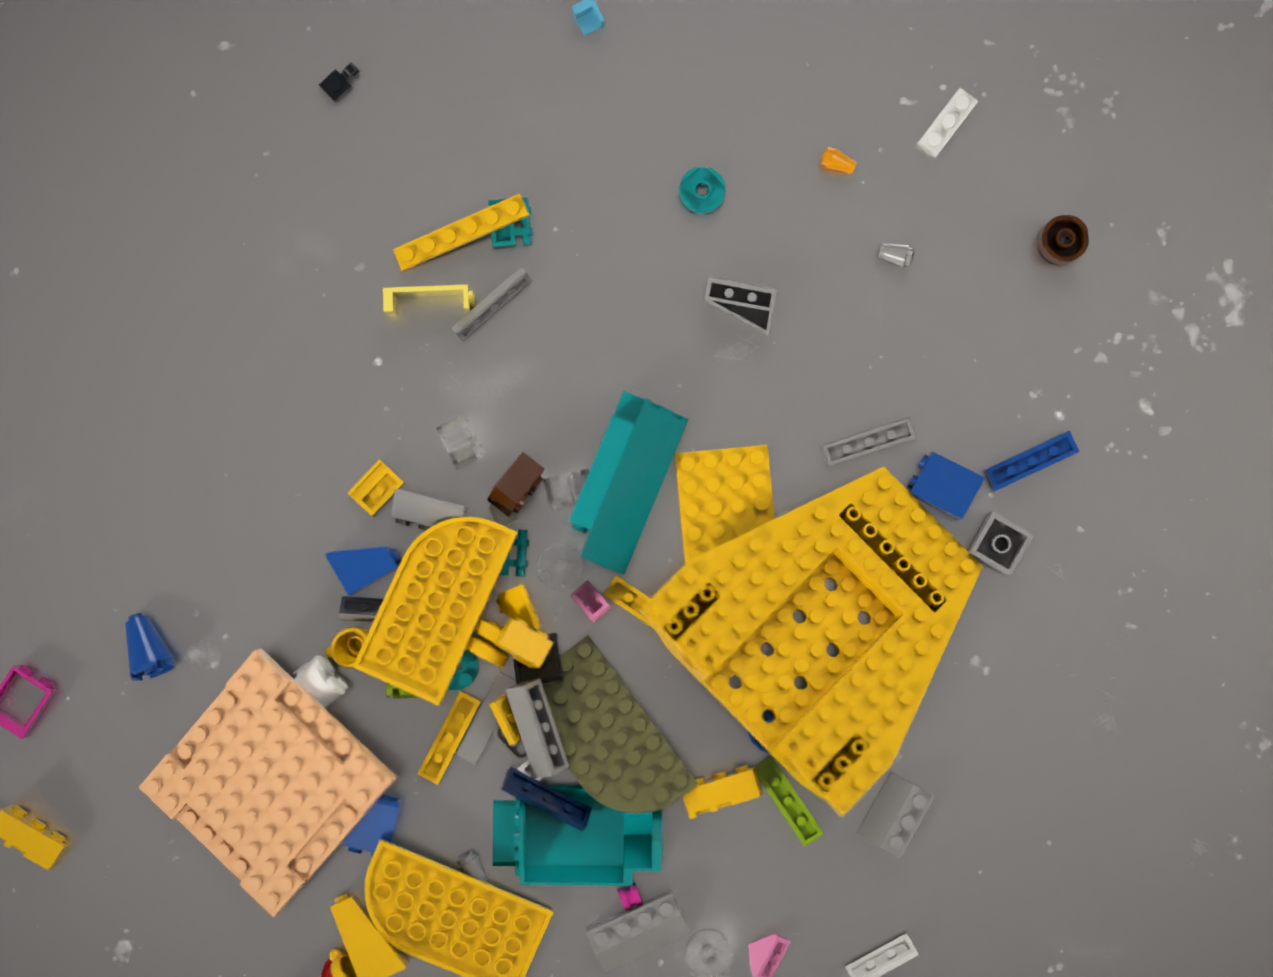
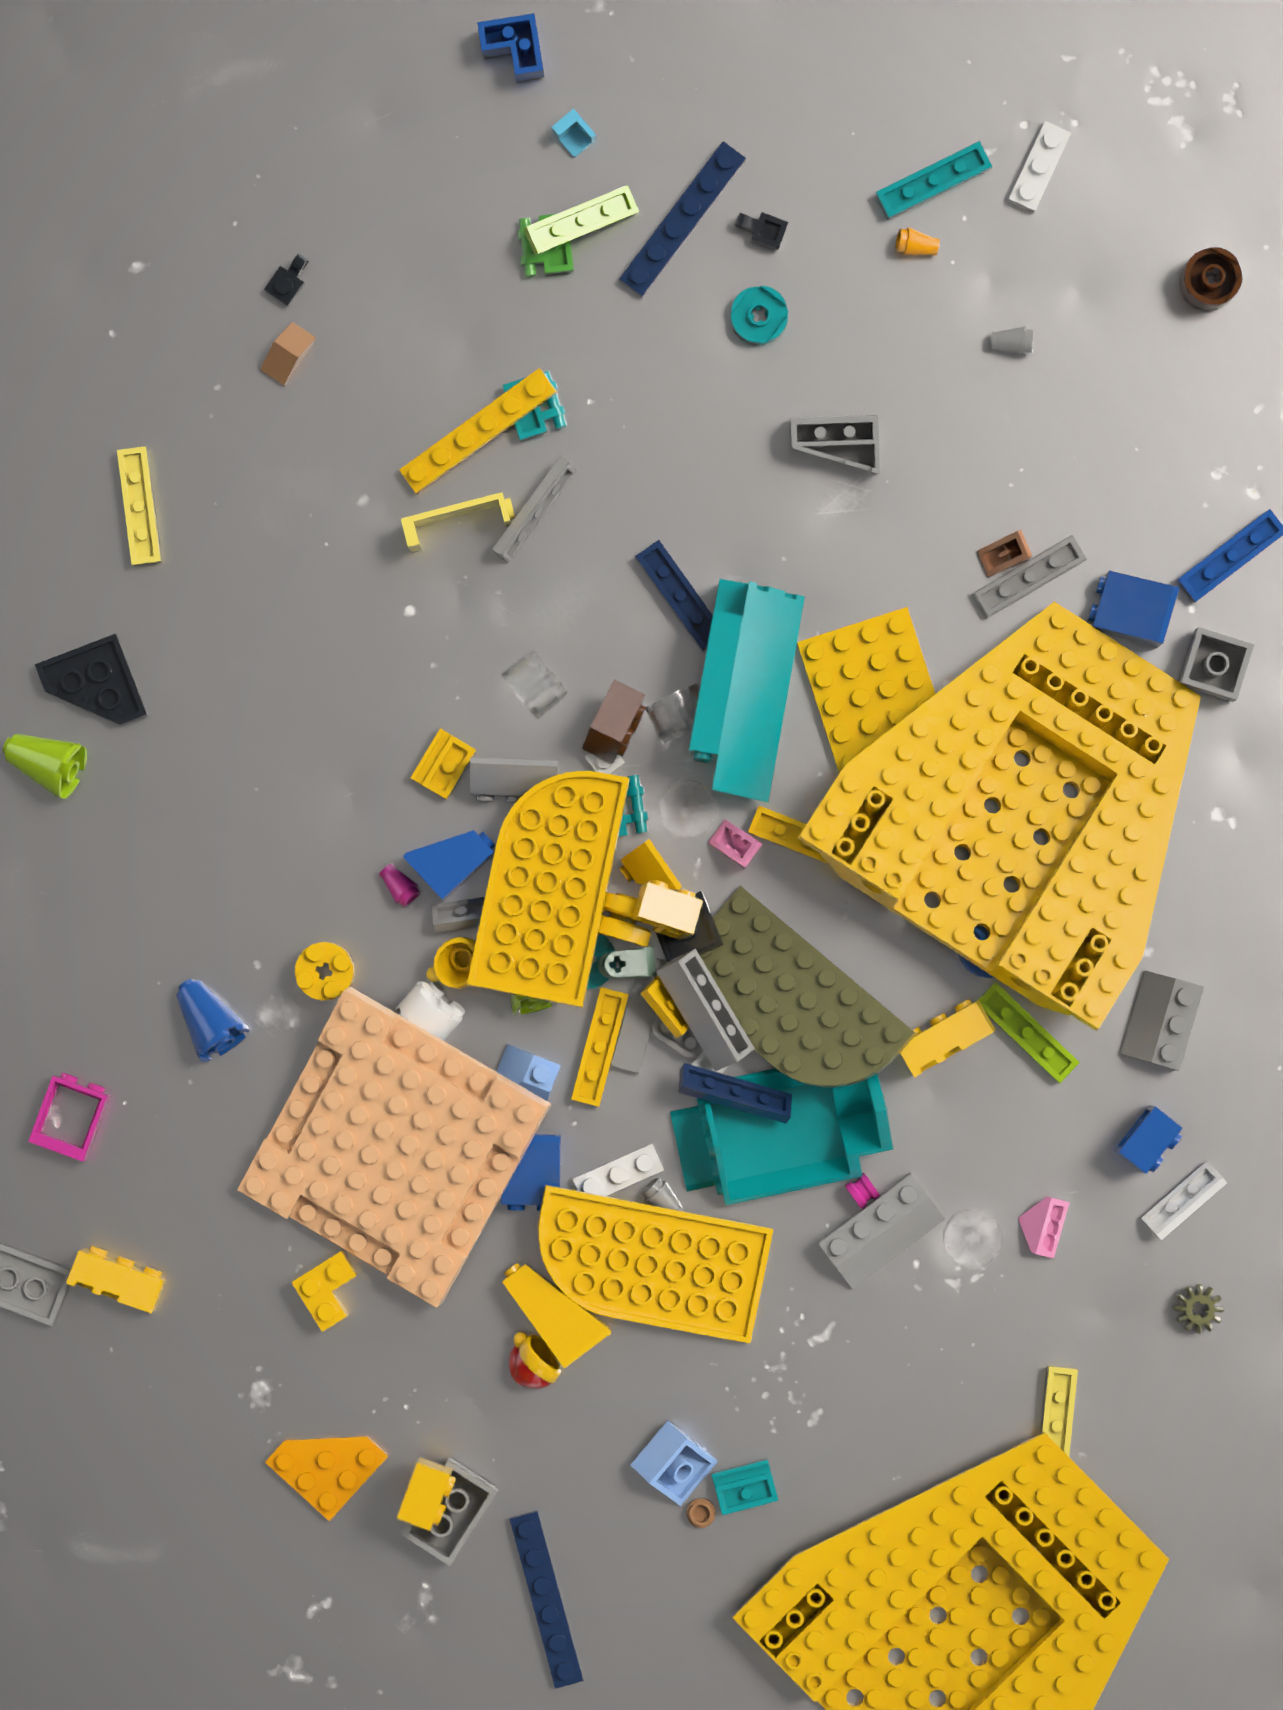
camera: 10 degrees left, 0 degrees up
none -> lime cone [3,734,87,799]
none -> black plate [34,633,148,725]
none -> light yellow plate [117,446,161,566]
none -> medium nougat slope [260,322,317,386]
none -> yellow brick [291,1250,358,1332]
none -> yellow brick [295,942,355,1001]
none -> dark pink cone [379,864,421,907]
none -> light blue slope [496,1044,561,1101]
none -> bright green plate [517,214,574,277]
none -> plate [524,185,639,255]
none -> white plate [573,1143,664,1196]
none -> piece [598,947,656,979]
none -> dark blue plate [619,141,746,298]
none -> dark blue plate [635,540,713,651]
none -> black plate [735,212,789,251]
none -> teal plate [876,141,993,219]
none -> nougat slope [977,530,1032,577]
none -> blue brick [1113,1105,1183,1174]

